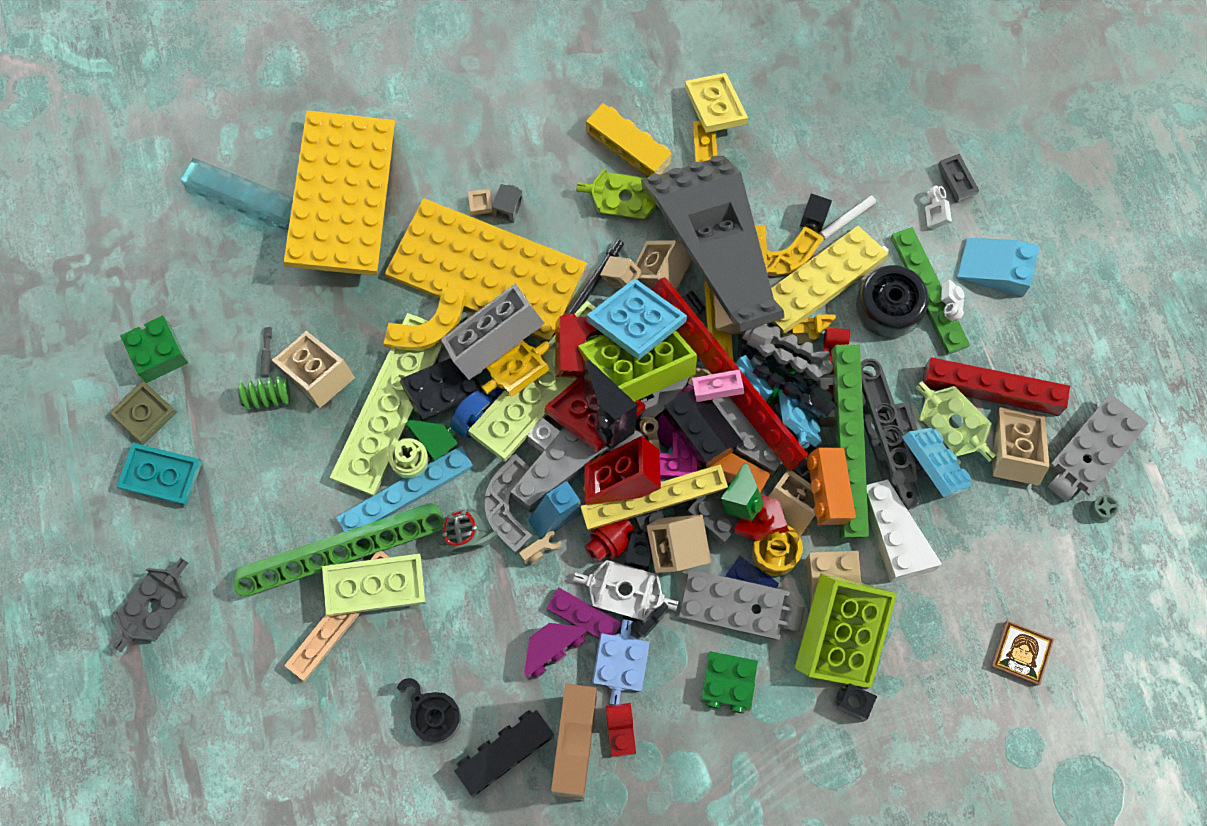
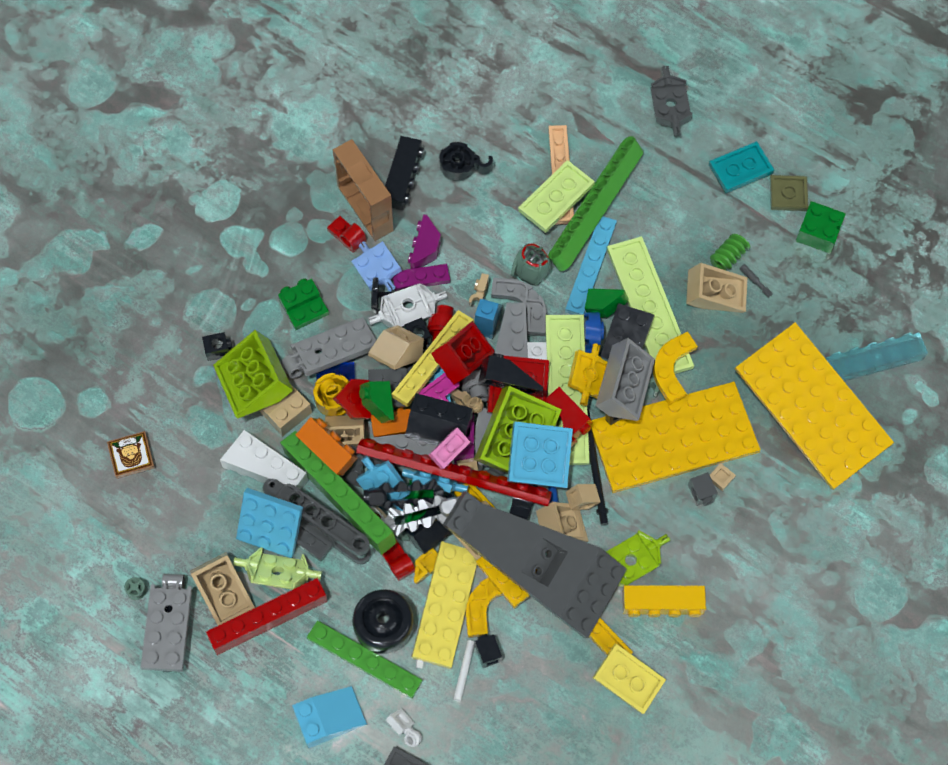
camera: 140 degrees right, 5 degrees down
yellowish green piece [389,438,428,478] -> none
white plate [941,280,965,321] -> none

